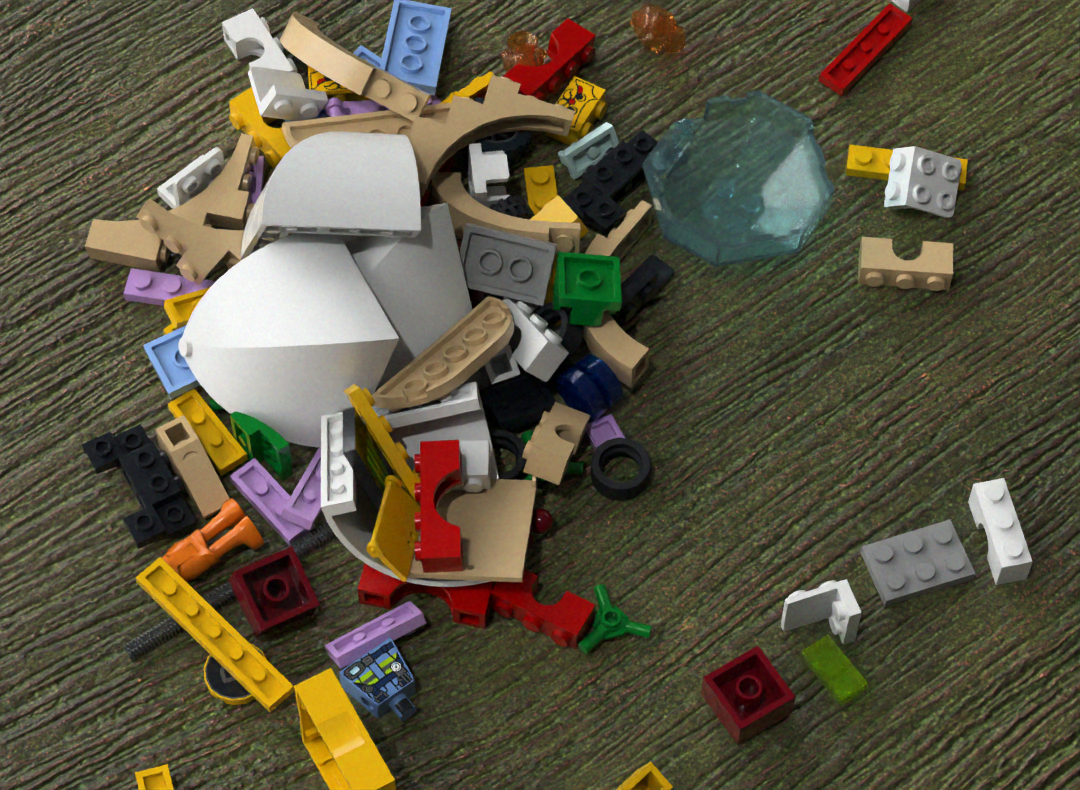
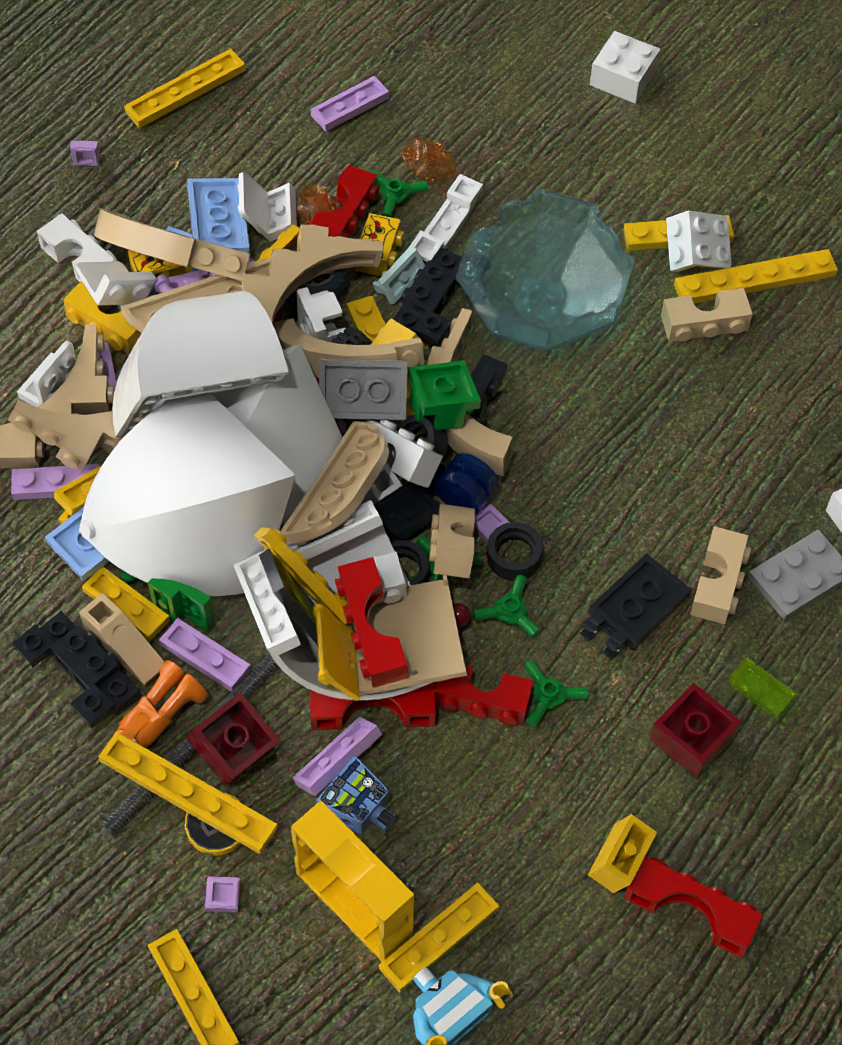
camera: 15 degrees left, 0 degrees up
lavender plate [281,447,322,530] -> none
white bracket [781,579,861,645] -> none
red plate [819,3,913,96] -> none
none -> lavender tile [205,877,241,912]
none -> white bracket [238,171,297,242]
none -> green piece [370,169,428,217]
none -> white slope [409,174,483,262]
none -> green piece [473,575,541,639]
none -> black tile [580,553,692,660]
none -> yellow plate [674,249,838,304]
none -> tan arch [690,526,751,624]

